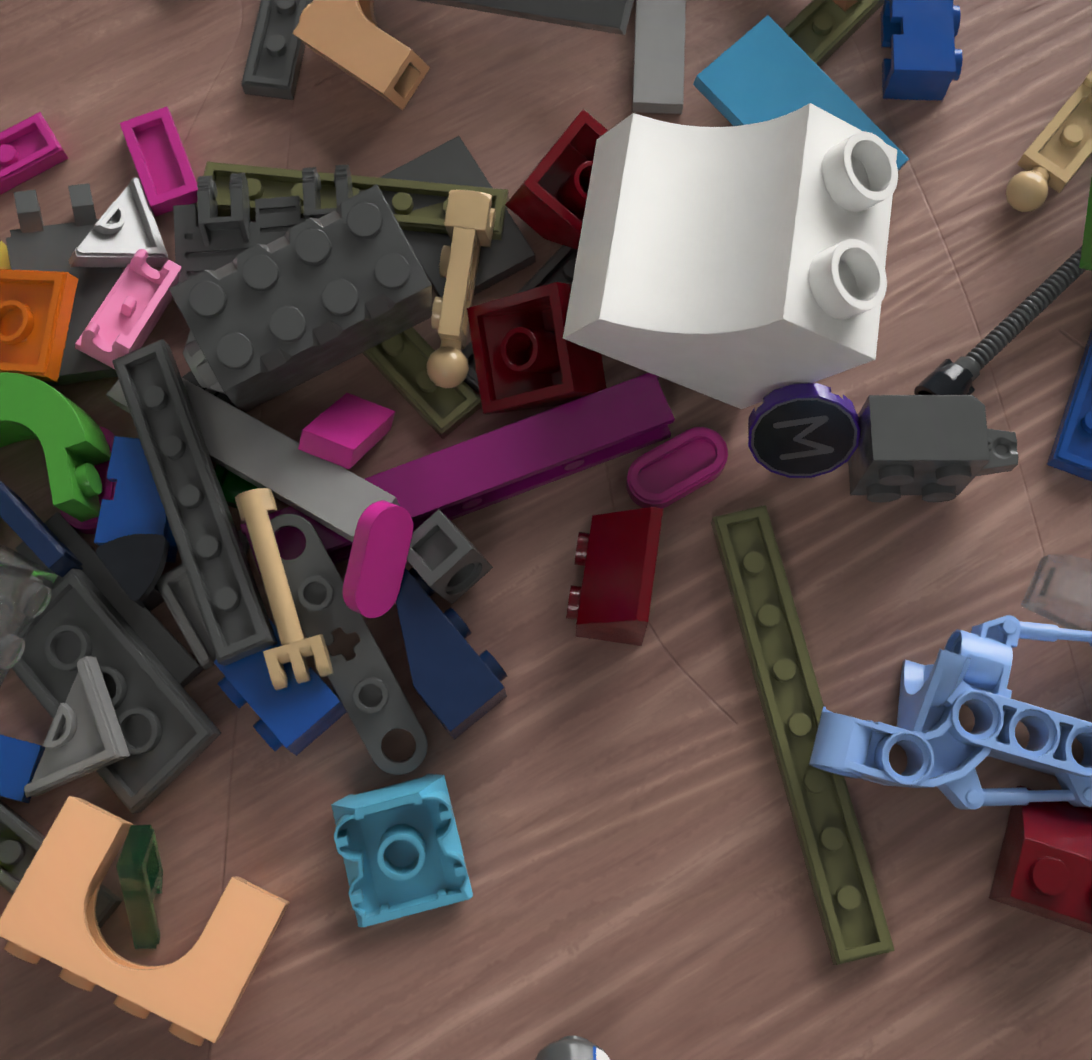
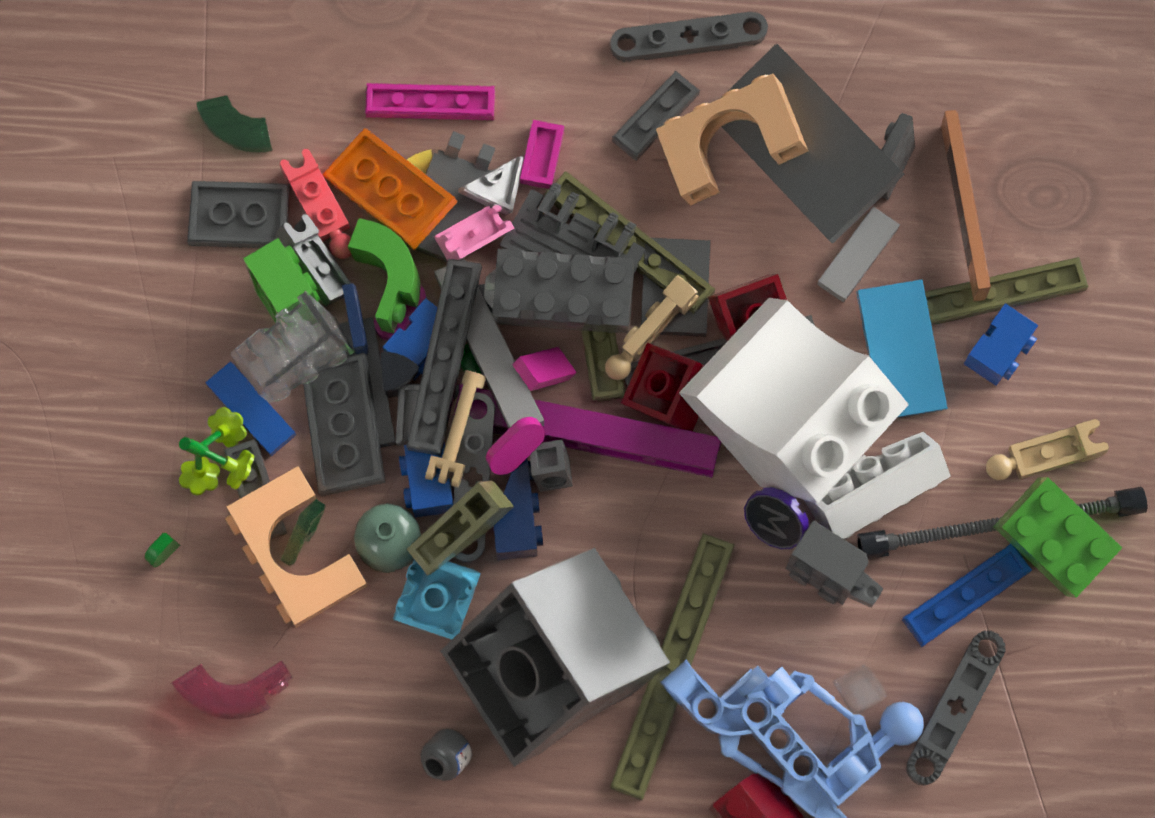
camera: 30 degrees right, 0 degrees up
light grey tile [24,656,130,798] -> none
dark red slope [566,507,663,646] -> none
dark pink tile [626,427,728,508] -> none
none -> sand green cylinder [354,503,421,573]
none -> olive slope [407,481,514,575]
none -> dark grey brick [441,548,670,767]
none -> white wedge [803,432,951,539]

